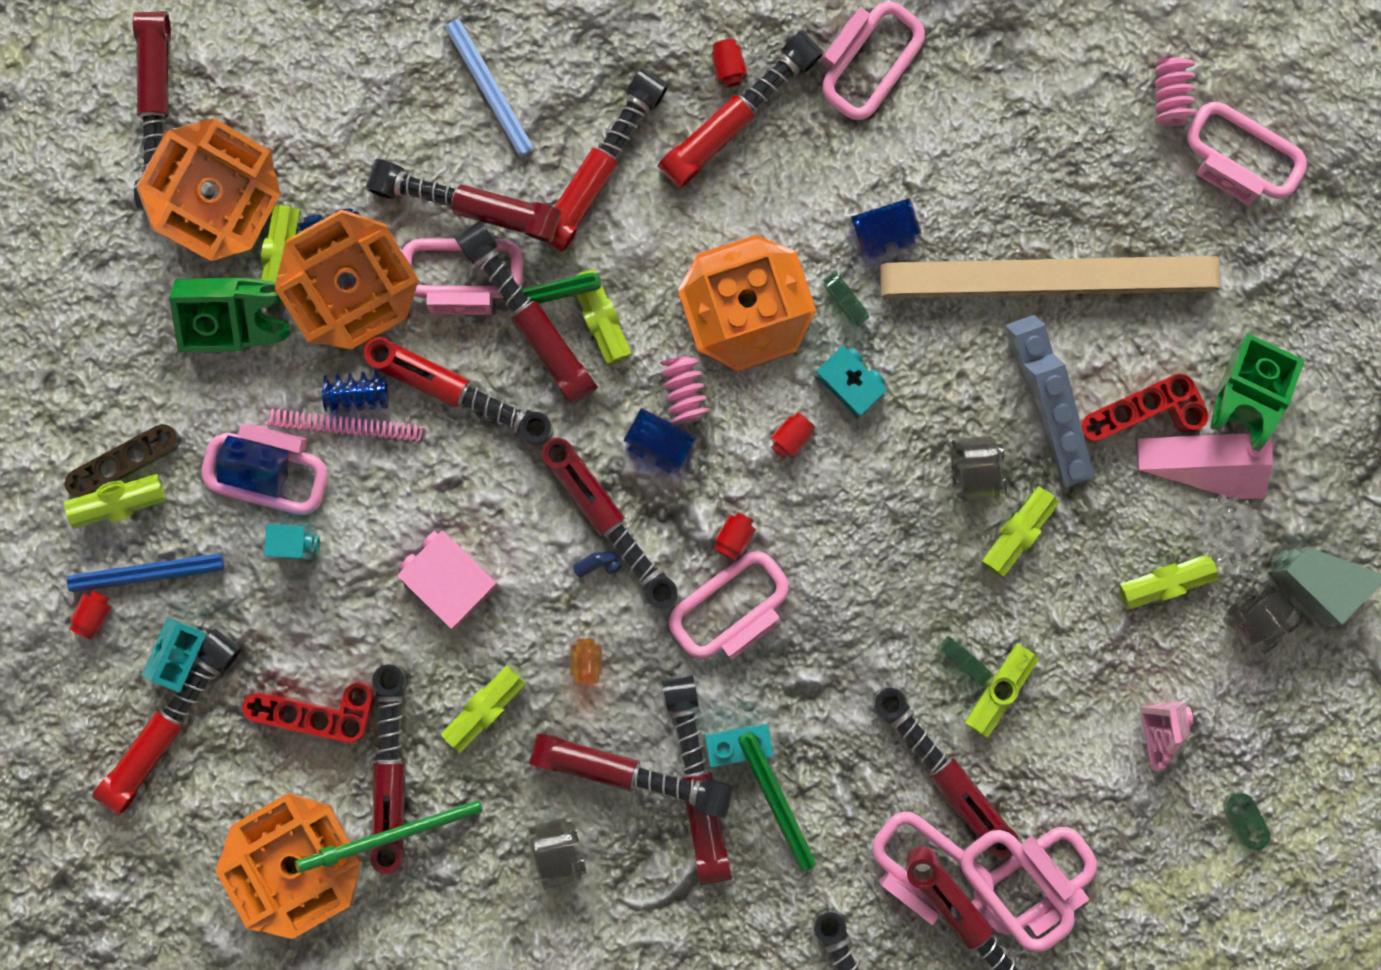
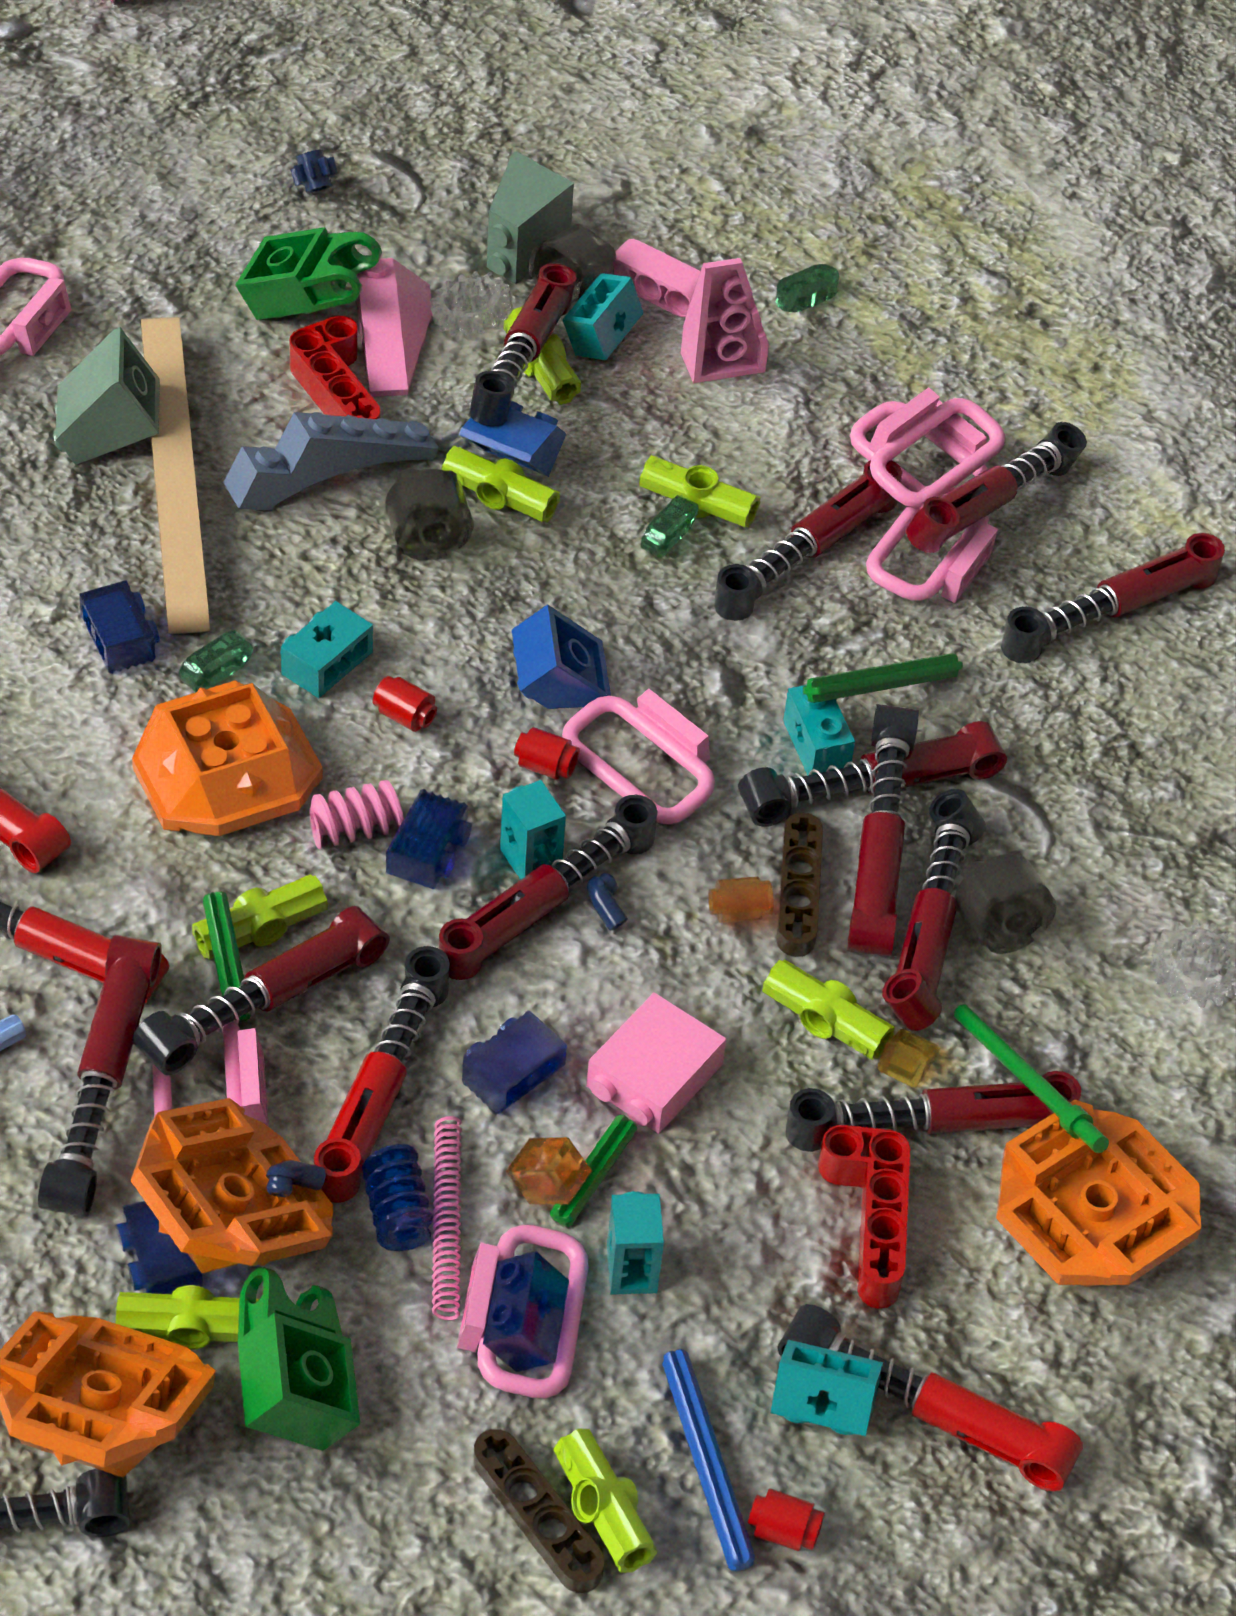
camera: 100 degrees left, 35 degrees down
none -> sand green slope [53,327,160,465]
none -> dark blue arm [266,1160,326,1197]
none -> blue slope [459,401,567,477]
none -> clear blue brick [462,1011,567,1115]
none -> piece [469,264,577,426]
none -> teal brick [500,780,566,880]
none -> clear orange brick [506,1137,592,1204]
none -> blue slope [512,604,611,709]
none -> green axle [550,1114,637,1227]
none -> teal brick [562,273,644,360]
none -> bright pink beam [603,239,700,318]
none -> dark brown beam [777,812,823,957]
none -> clear yellow slope [877,1029,941,1087]
none -> dark red piece [882,789,986,1031]

